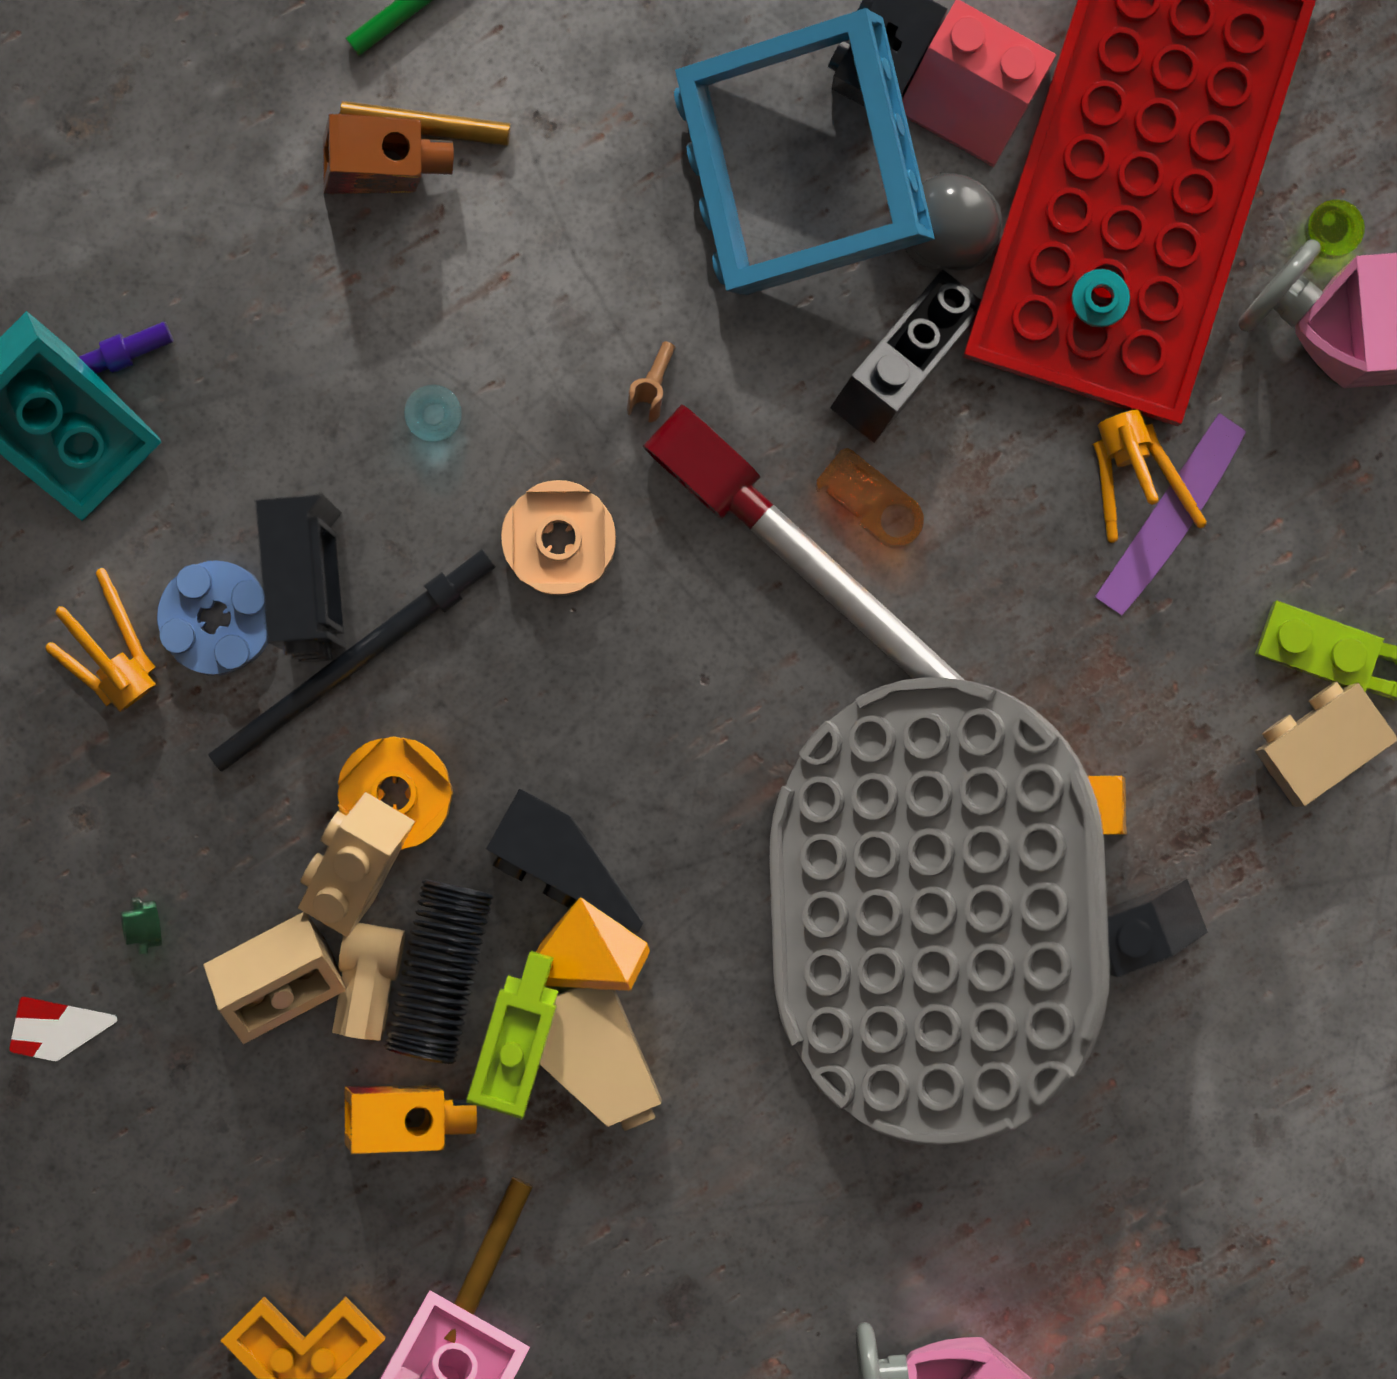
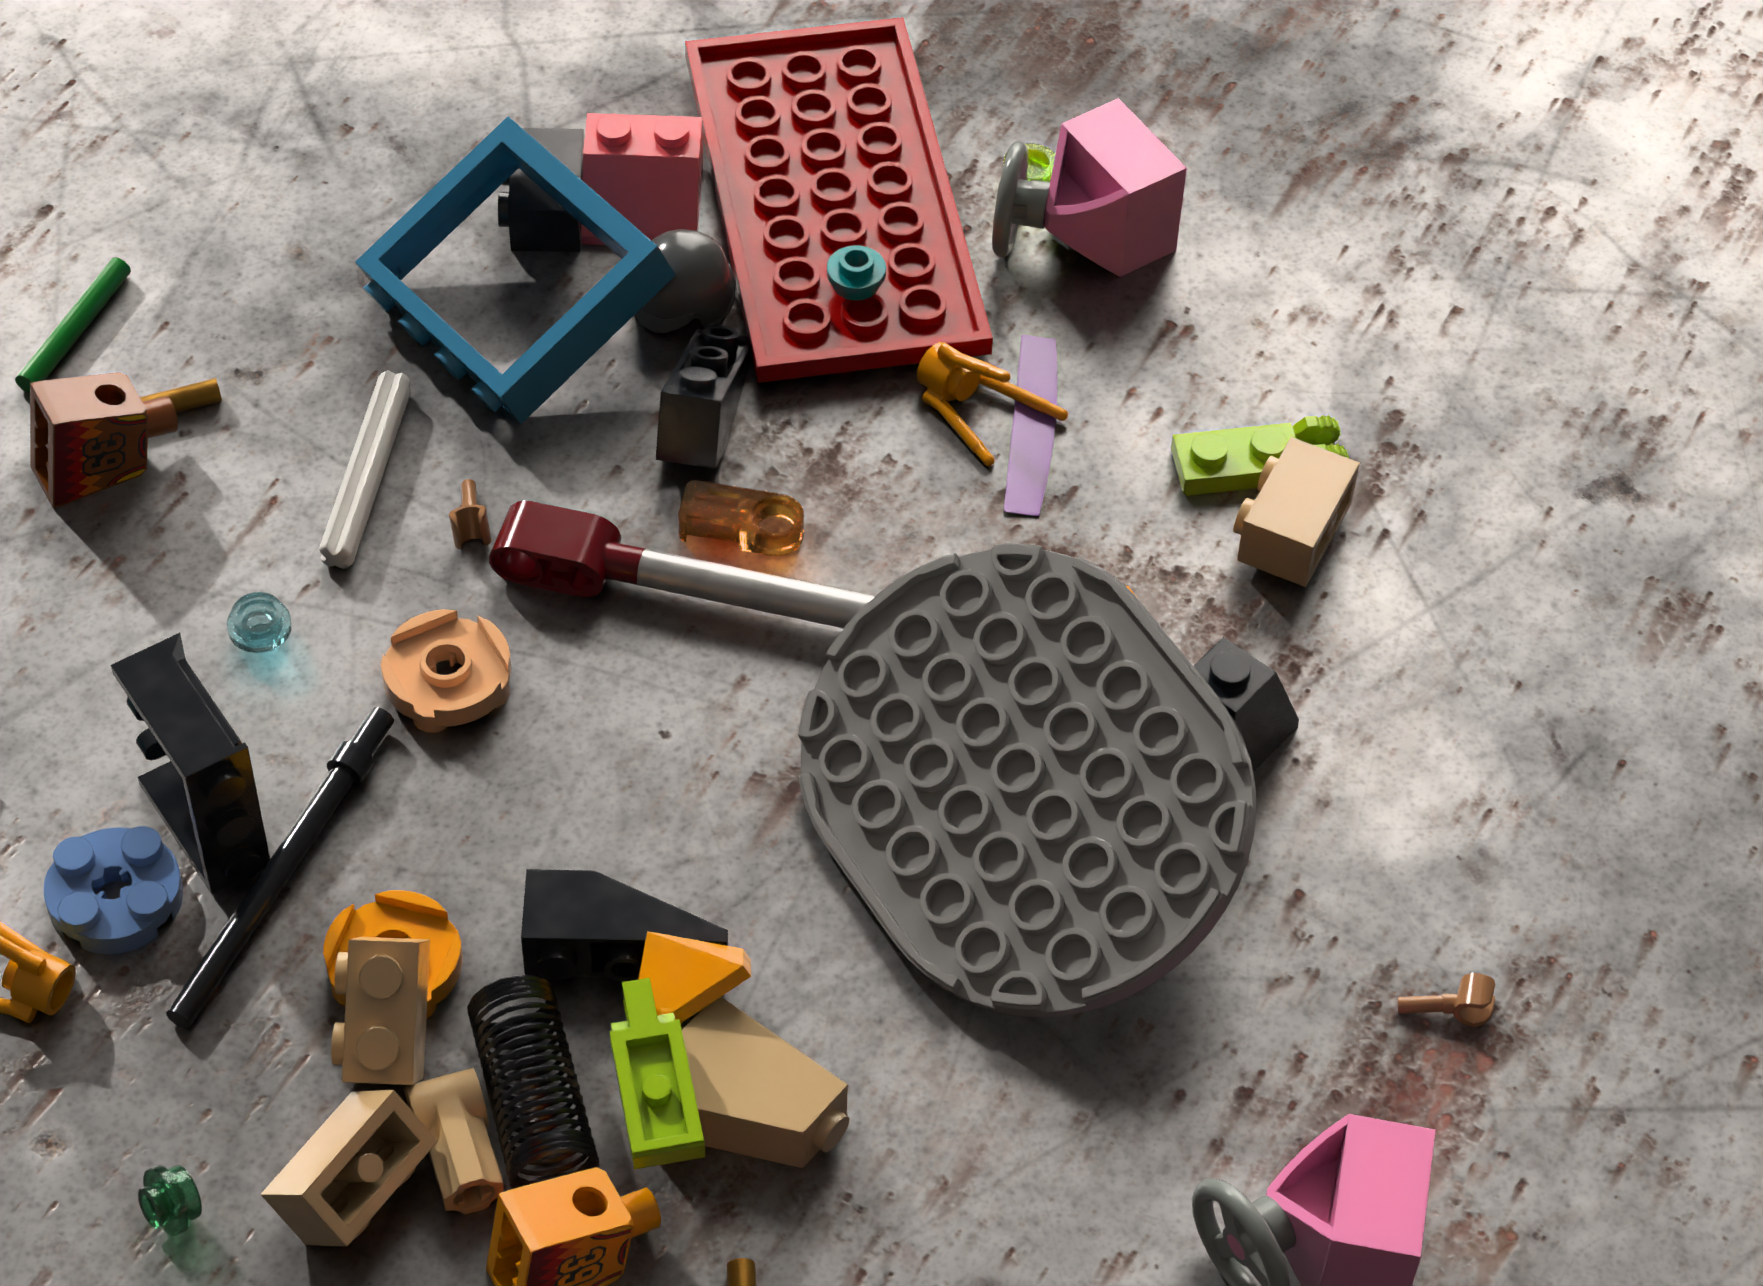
camera: 30 degrees left, 35 degrees down
none -> white axle [319,370,411,569]
none -> medium nougat hand [1398,973,1495,1027]

